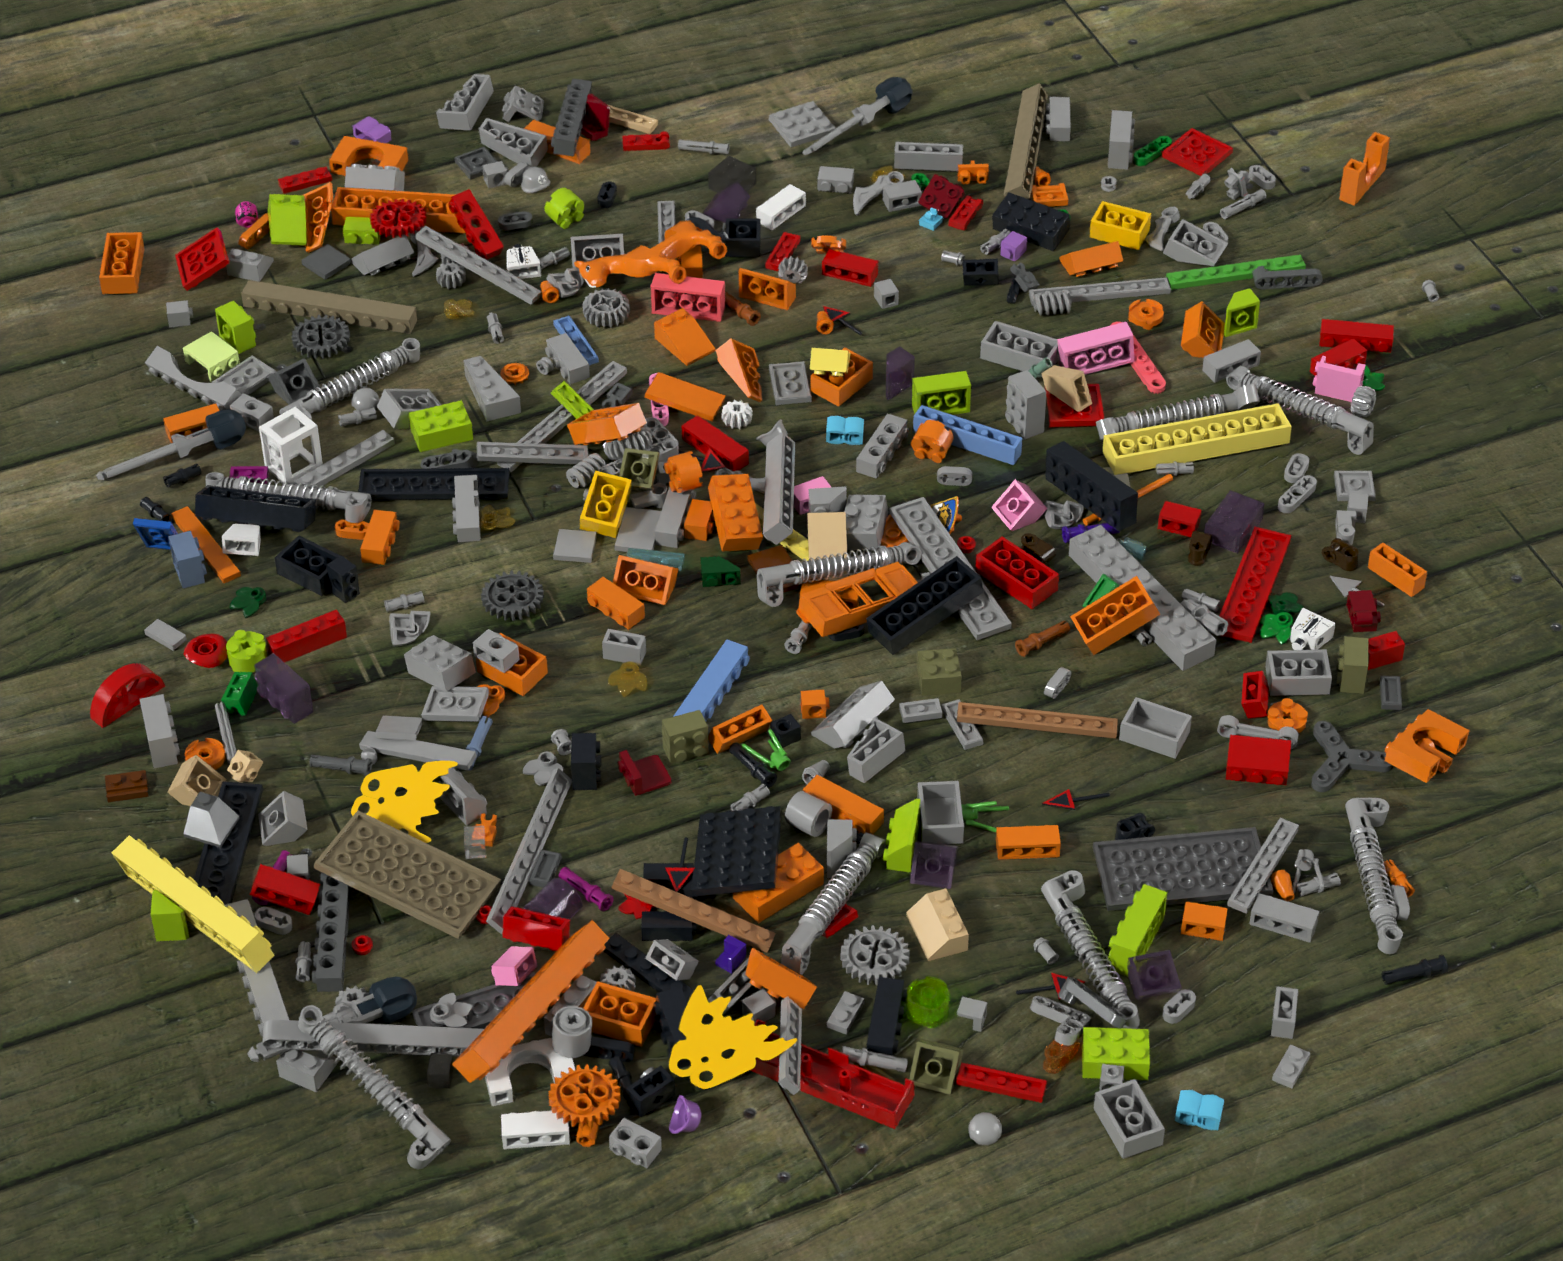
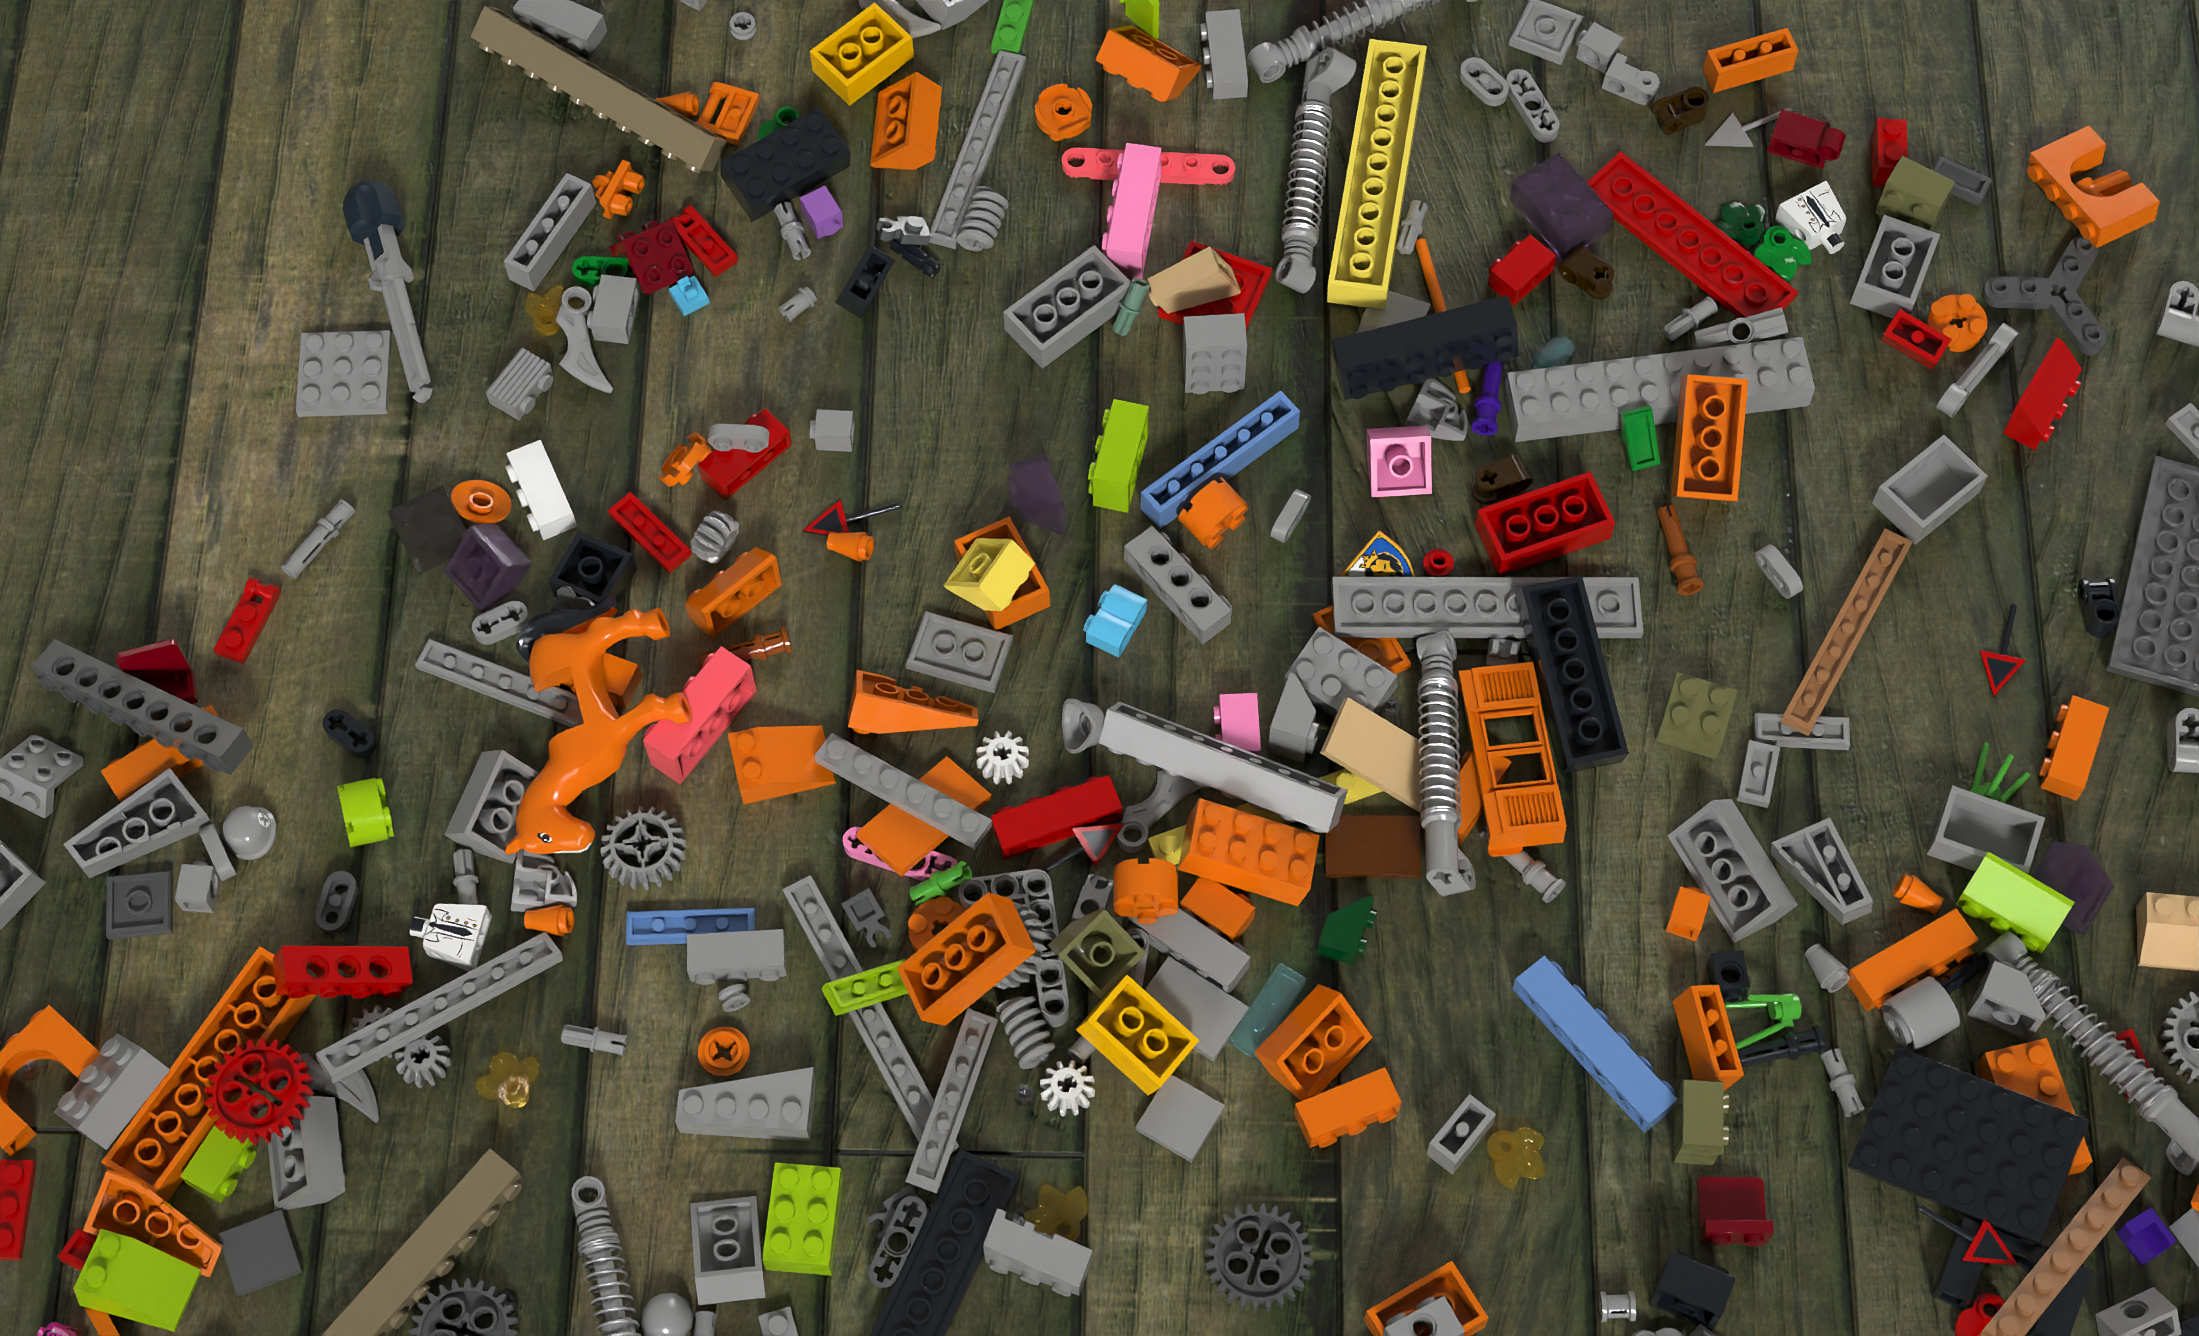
camera: 65 degrees left, 20 degrees up
tan plate [608,105,658,134] -> none
none -> orange dish [450,480,512,524]
none -> light grey plate [708,424,770,453]
none -> light grey plate [814,733,992,850]
none -> bright green pin [909,861,972,906]
none -> white gear [1040,1059,1095,1117]
none -> orange cone [1892,873,1943,914]

